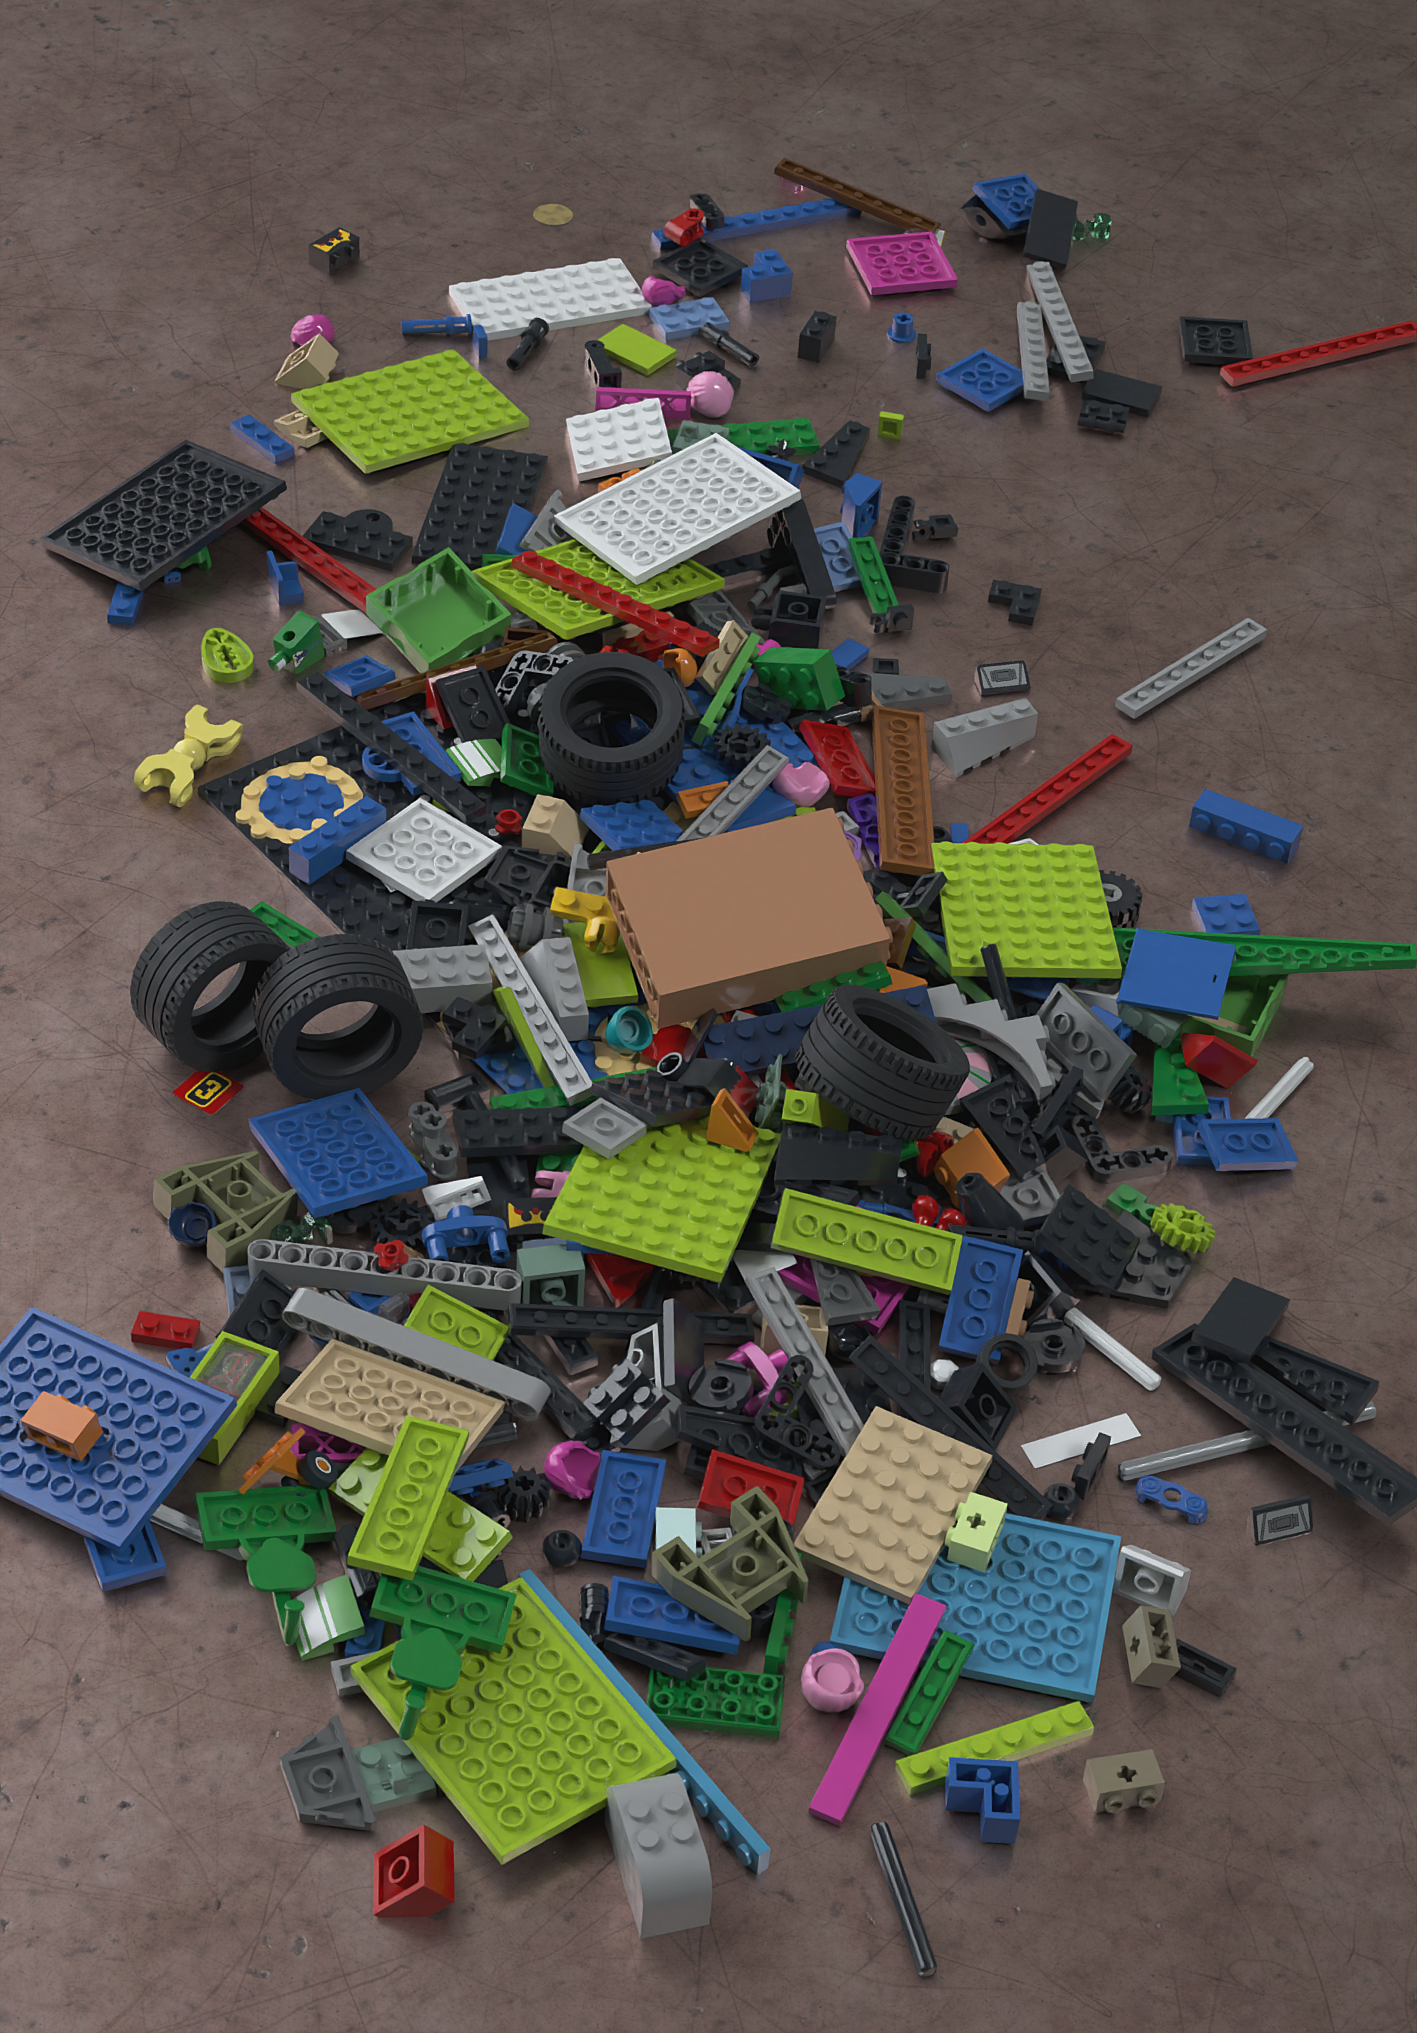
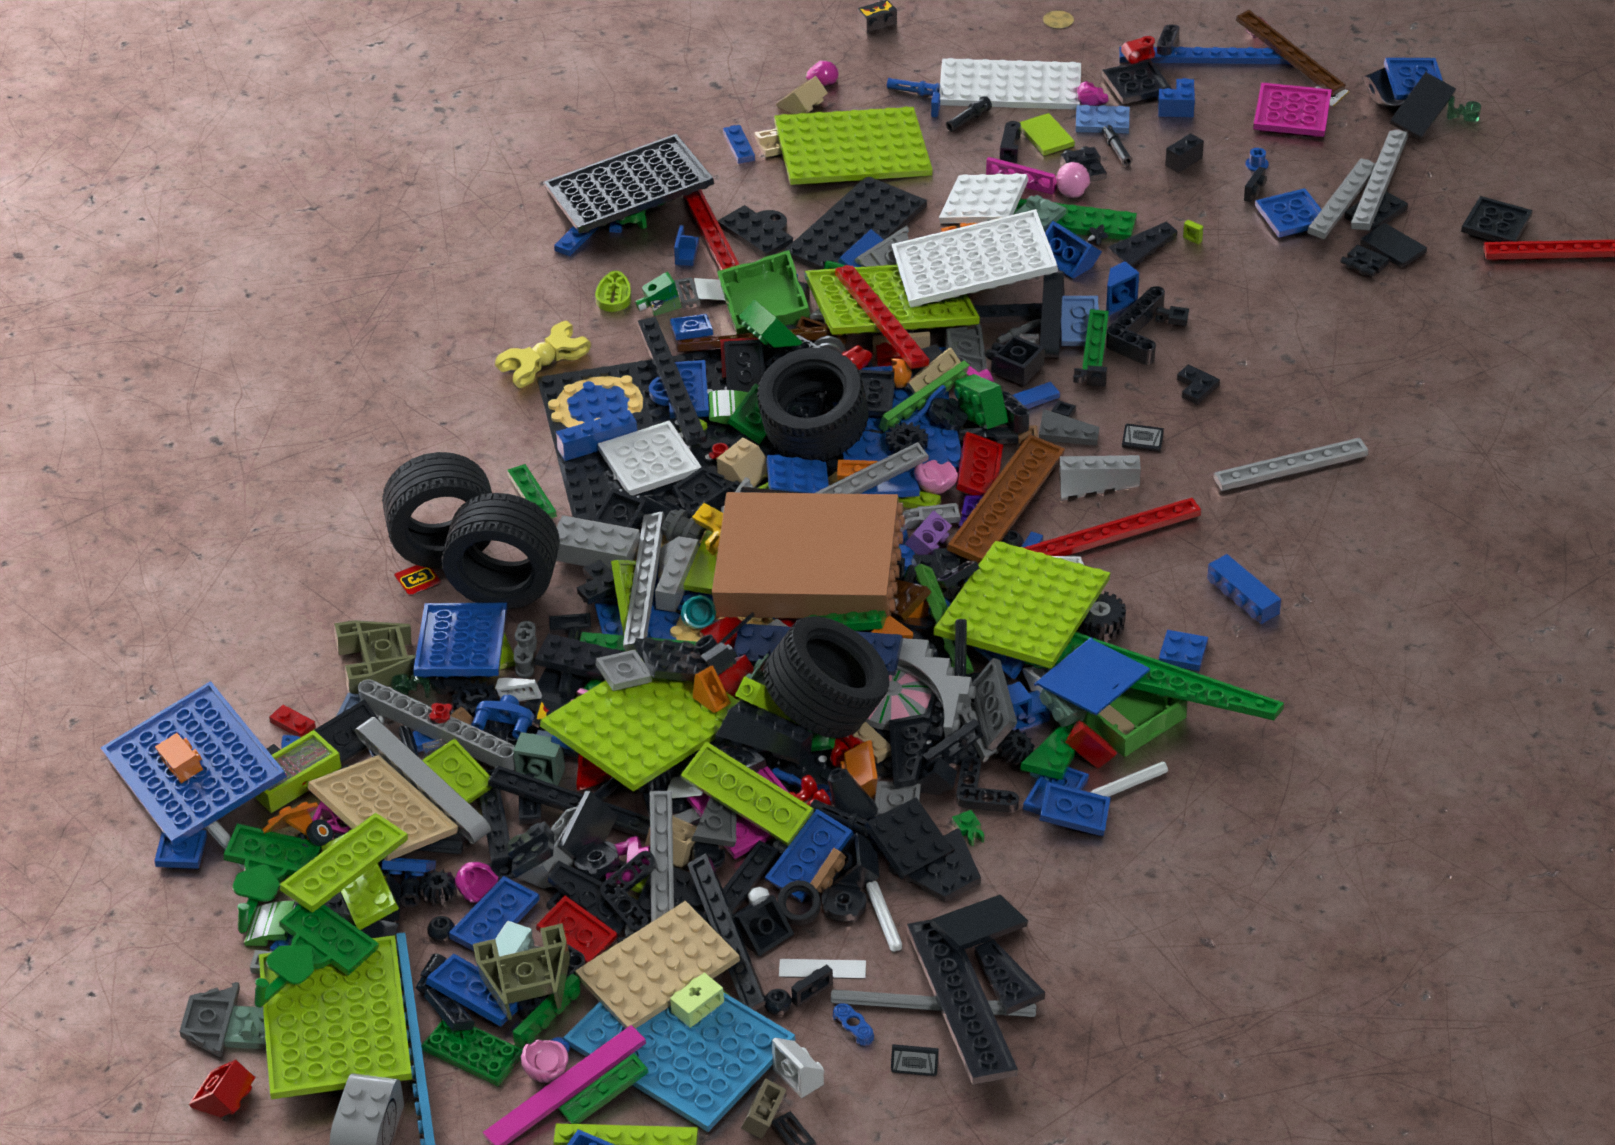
camera: 30 degrees right, 0 degrees up
dark blue hair [167,1201,218,1248] -> none
lime gear [1150,1203,1216,1253] -> none
none -> green slope [739,300,803,347]

